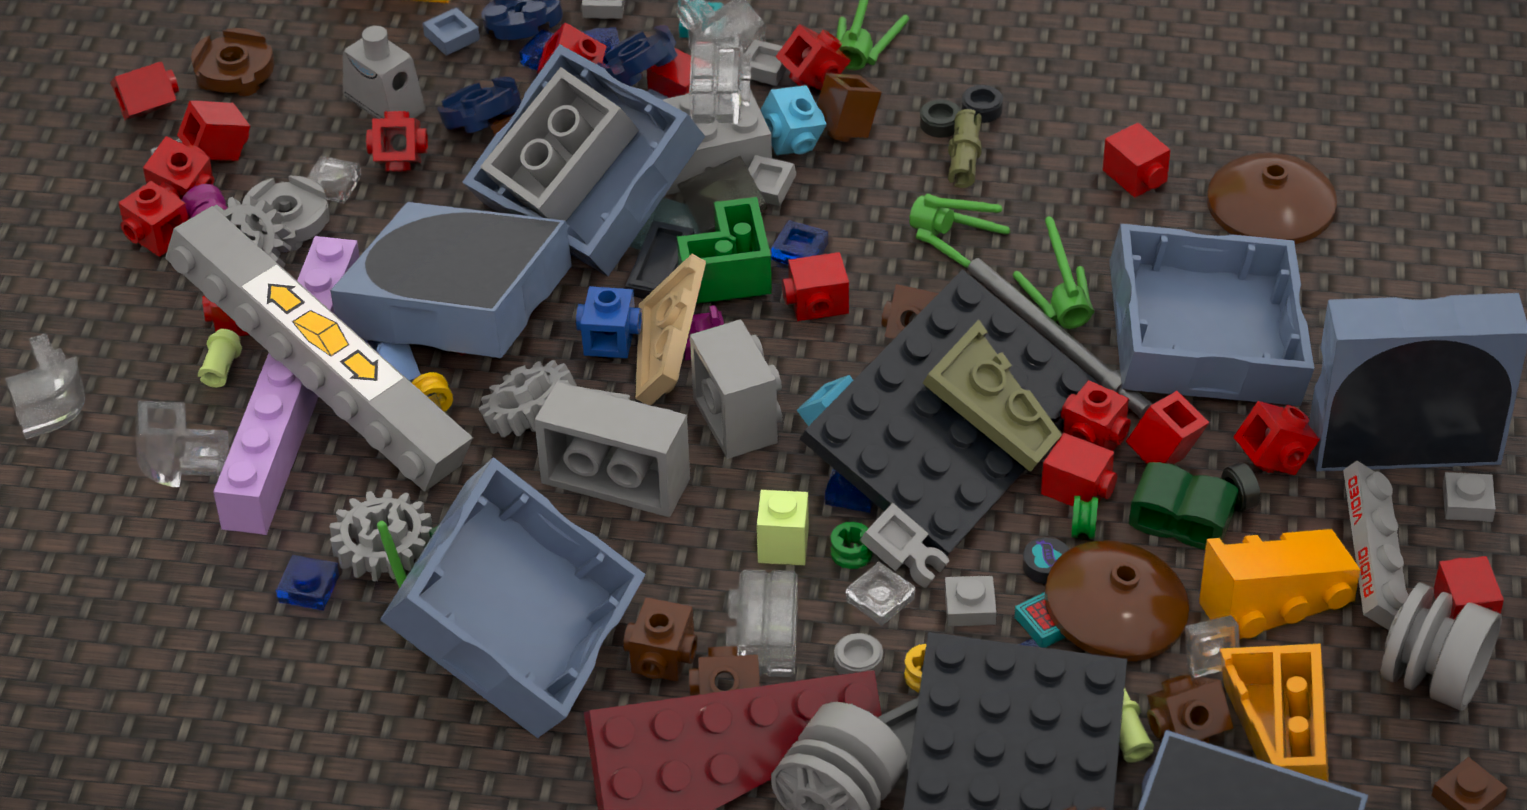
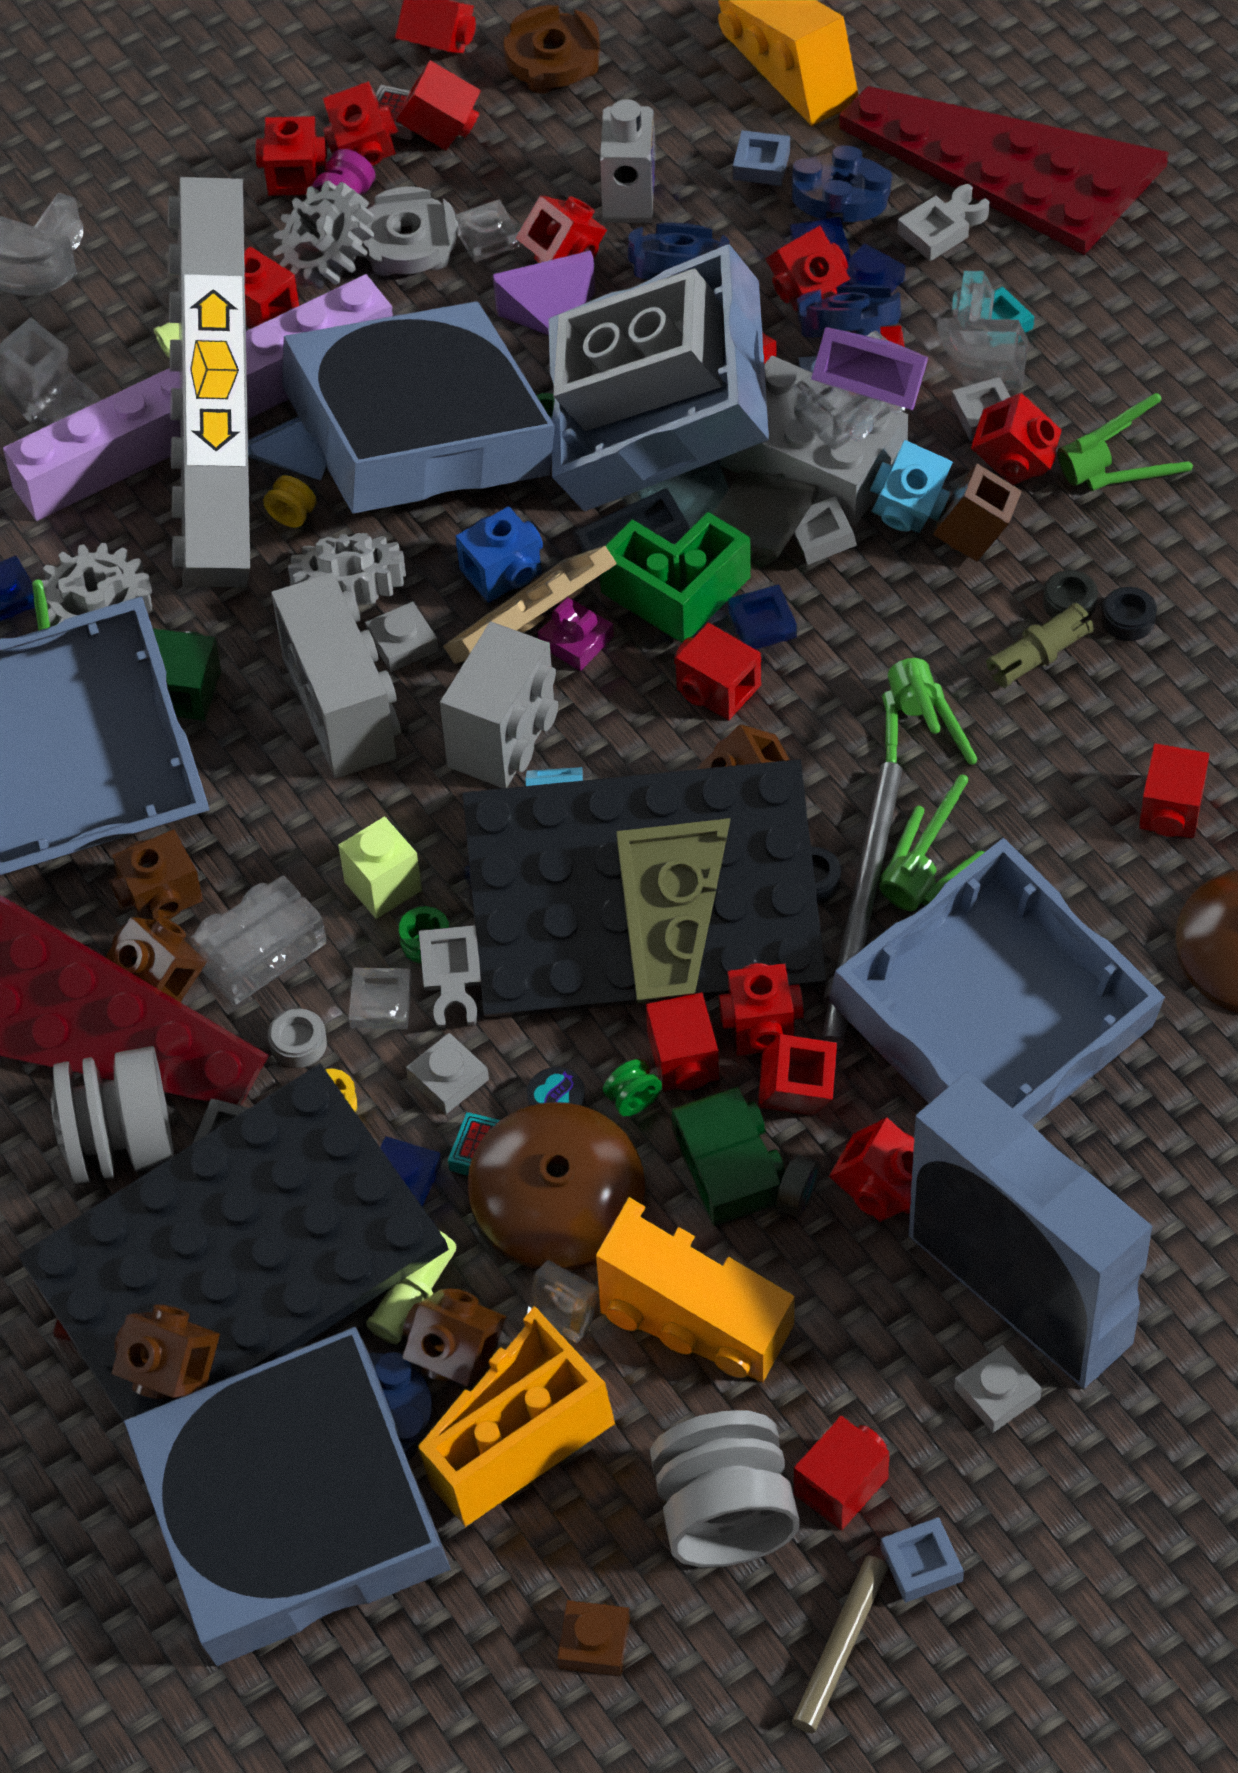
camera: 50 degrees right, 10 degrees up
light grey plate [1343,461,1409,630] -> none
none -> medium lavender slope [493,251,595,335]
none -> medium lavender slope [811,327,928,410]

